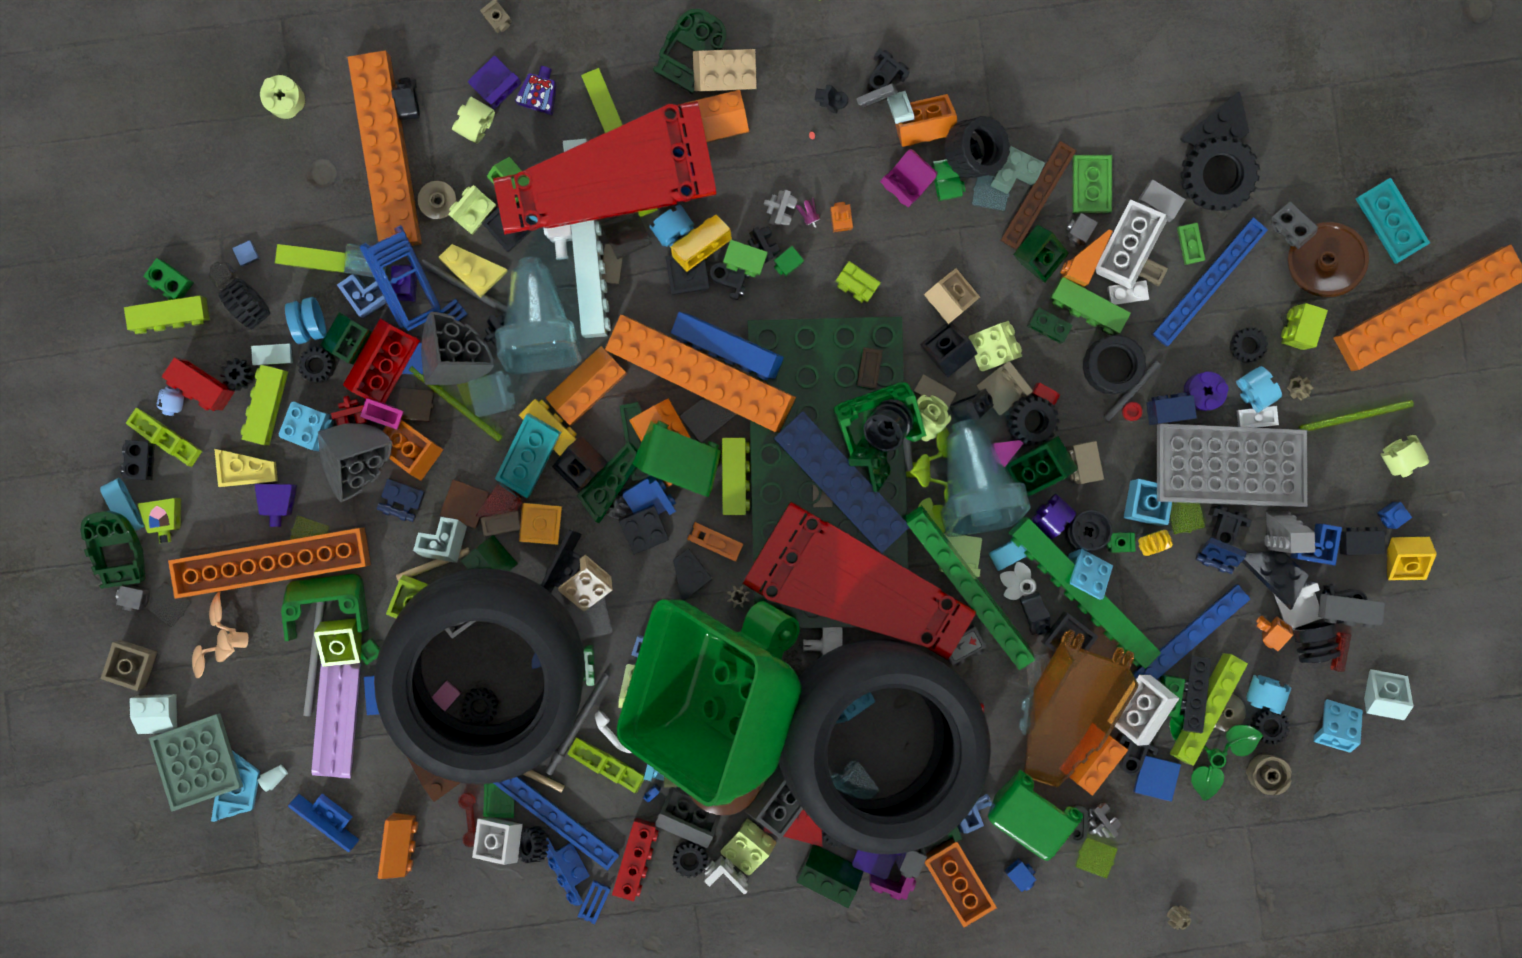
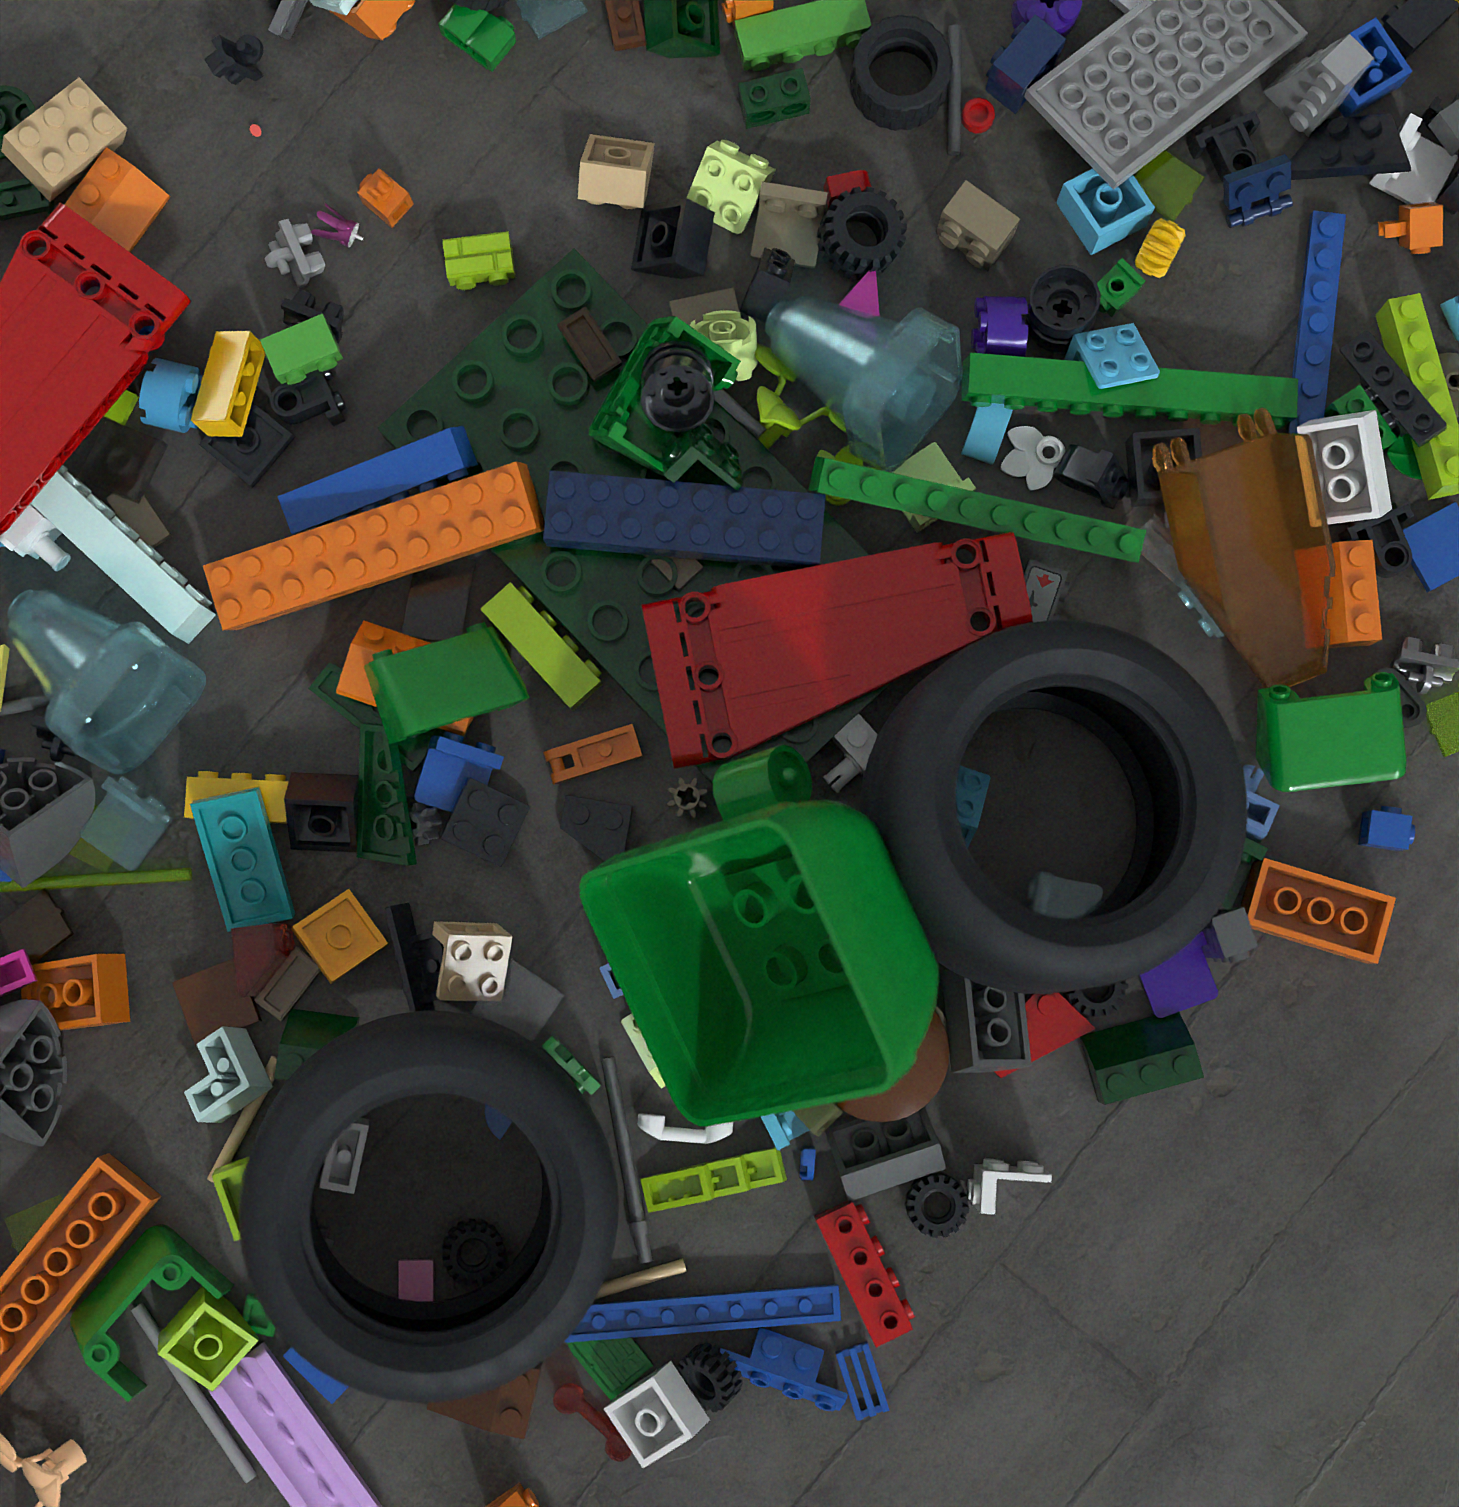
camera: 45 degrees left, 5 degrees down
dark blue plate [377,479,425,522] -> none
orange slope [546,346,627,426] -> none
yellowish green bracket [721,818,777,875] -> none
green brick [774,246,804,277] -> none
magenta bracket [869,874,916,900] -> none
magenta bracket [880,149,938,207] -> none
dark green brick [1005,436,1078,499] -> none

